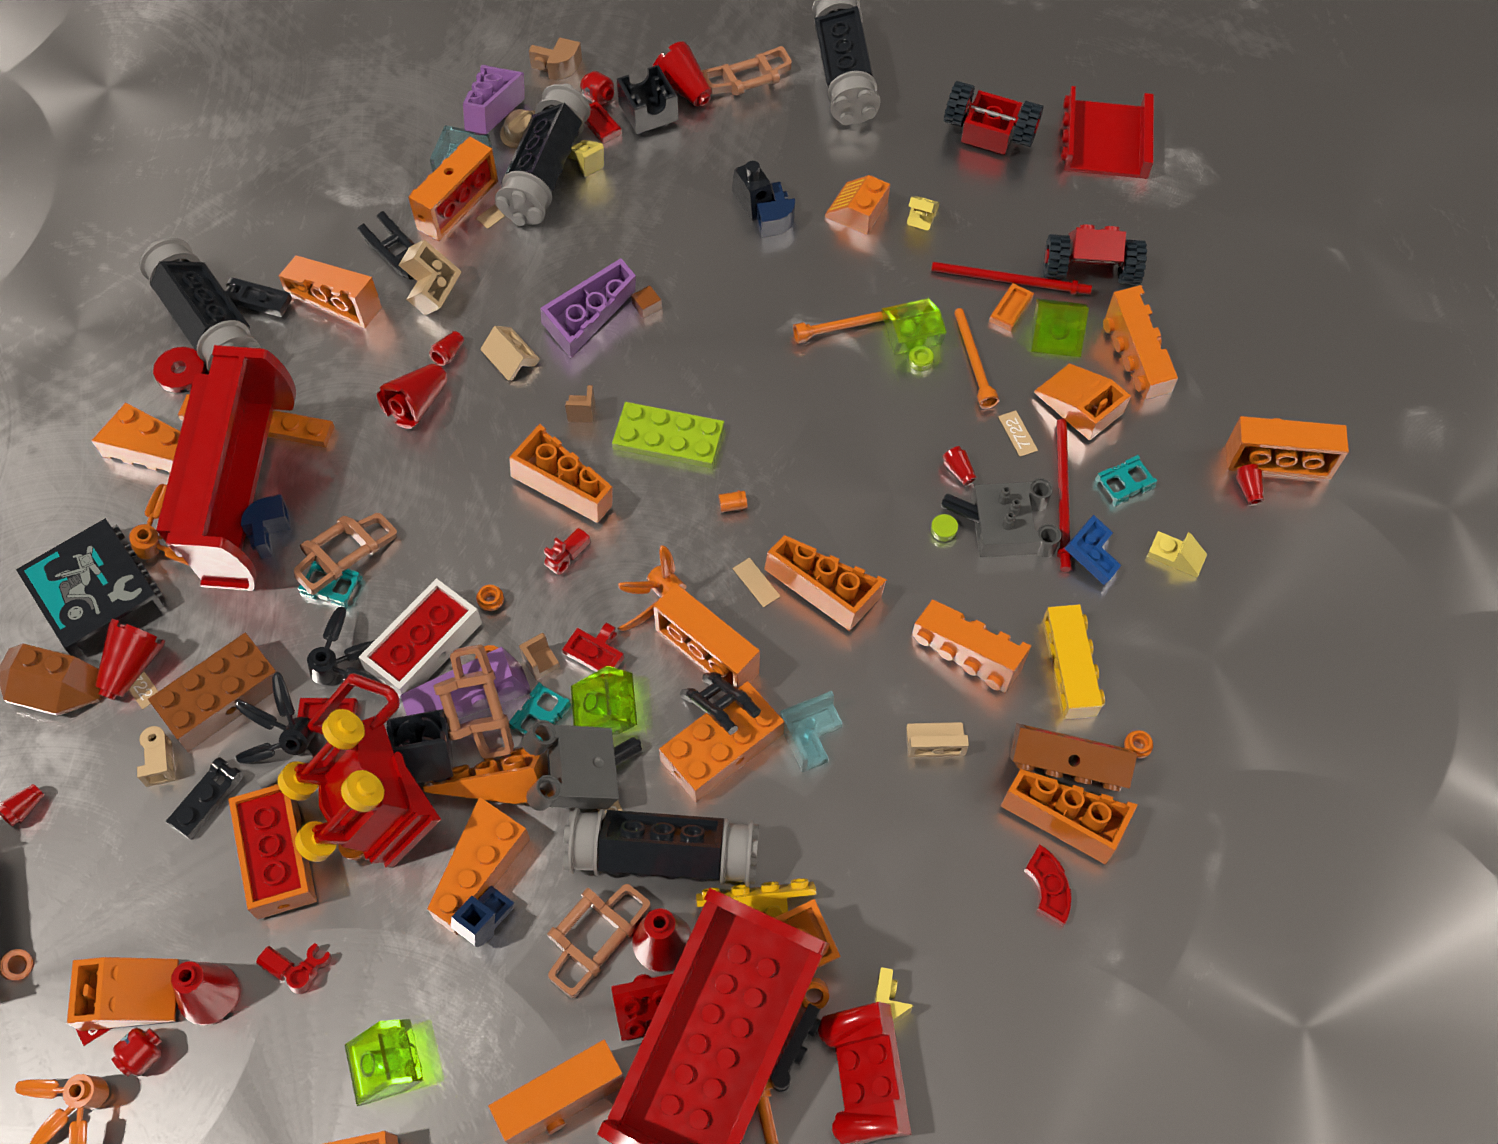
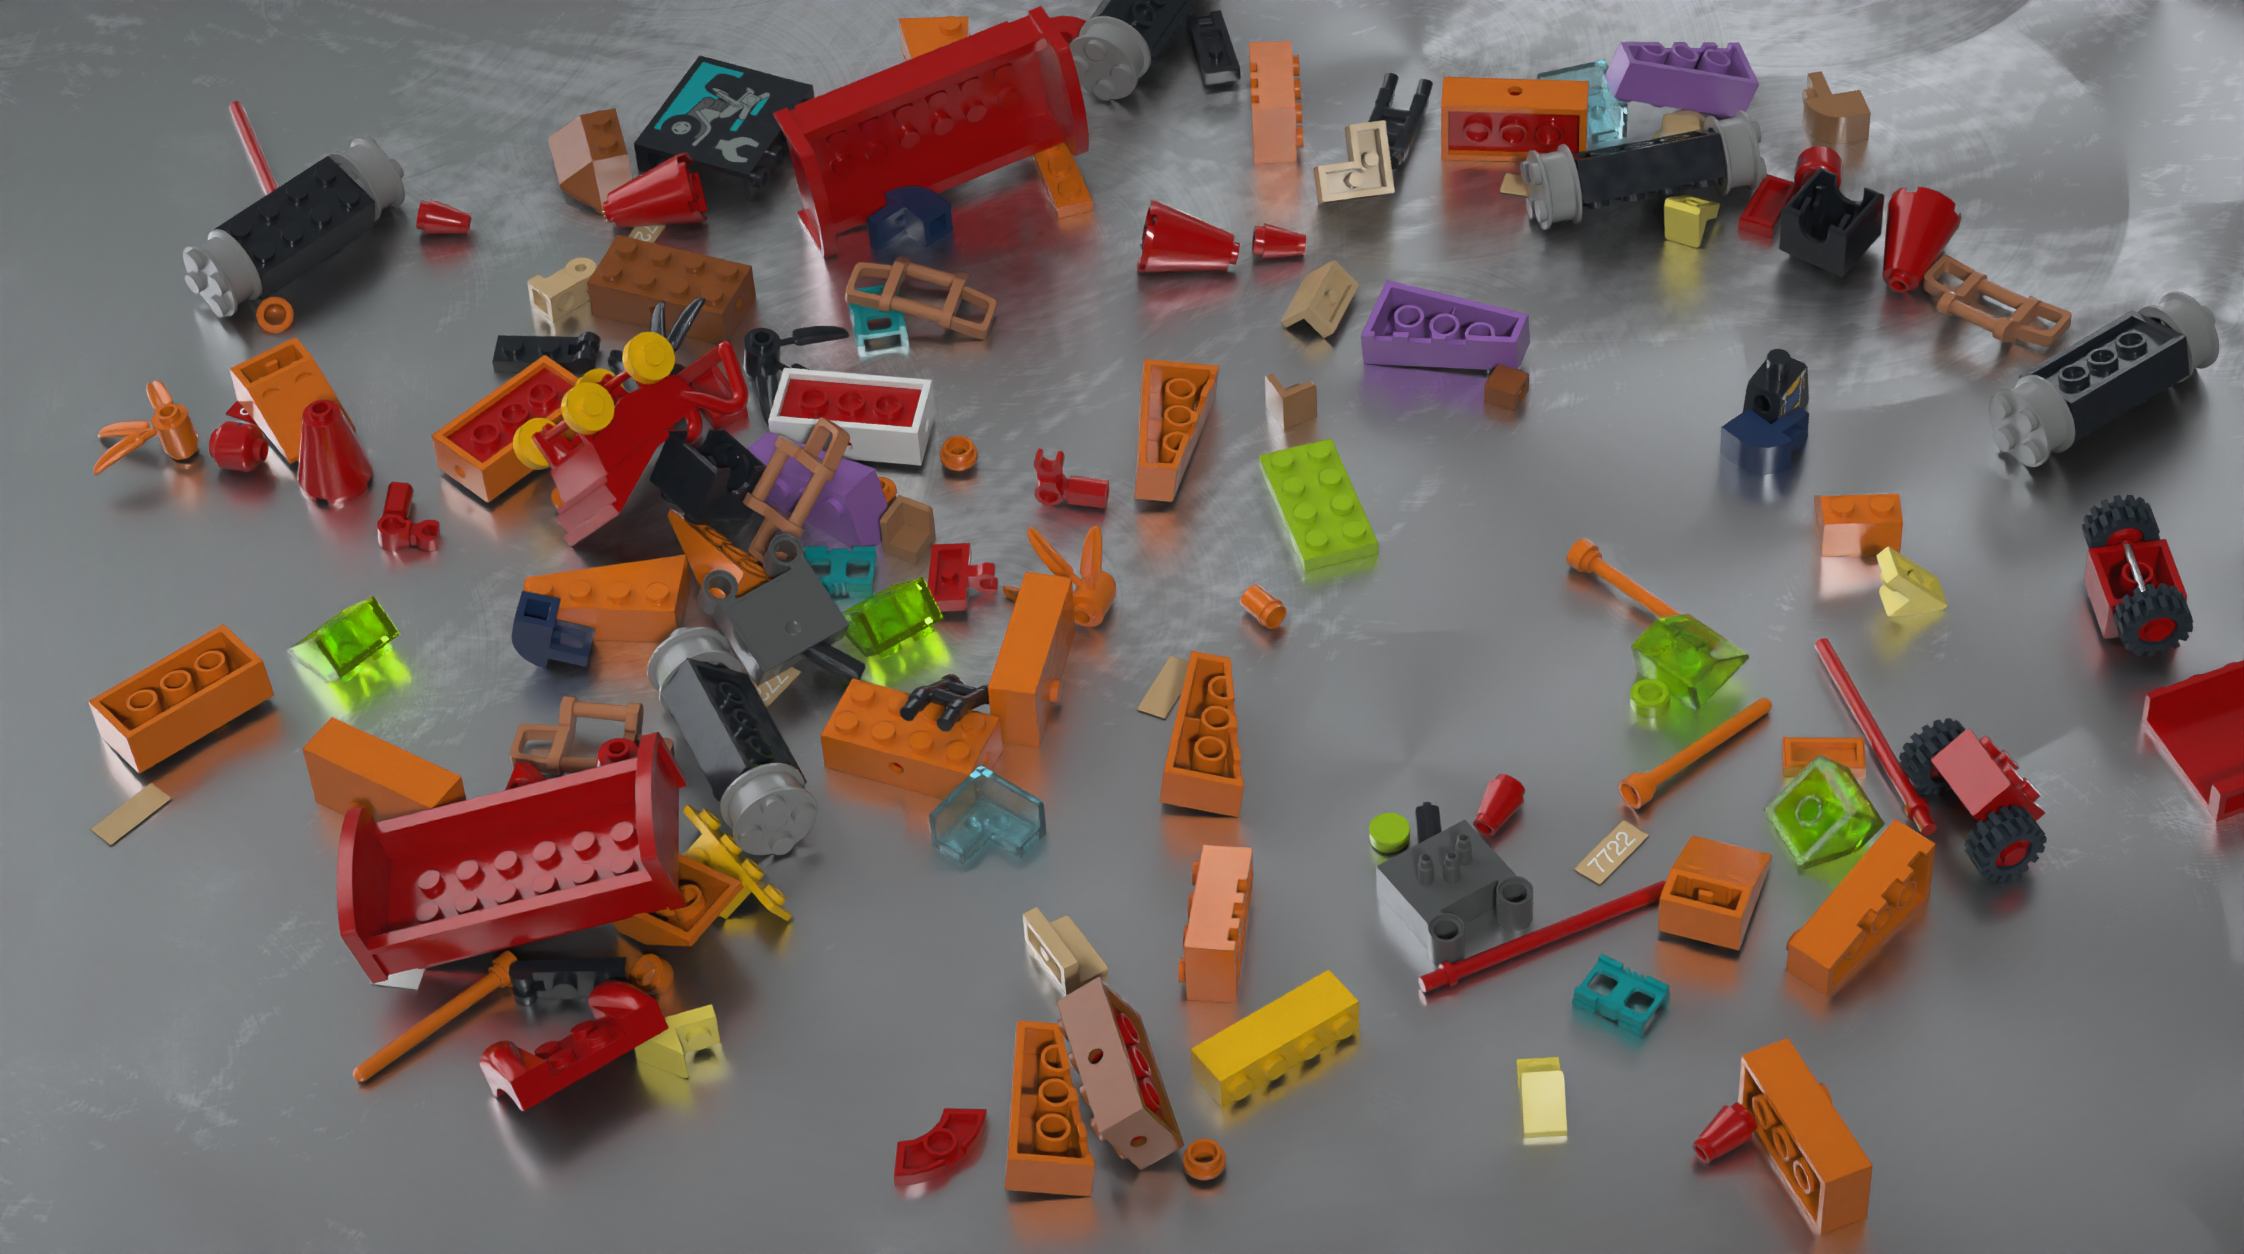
camera: 65 degrees right, 15 degrees down
blue plate [1064,515,1121,585] -> none

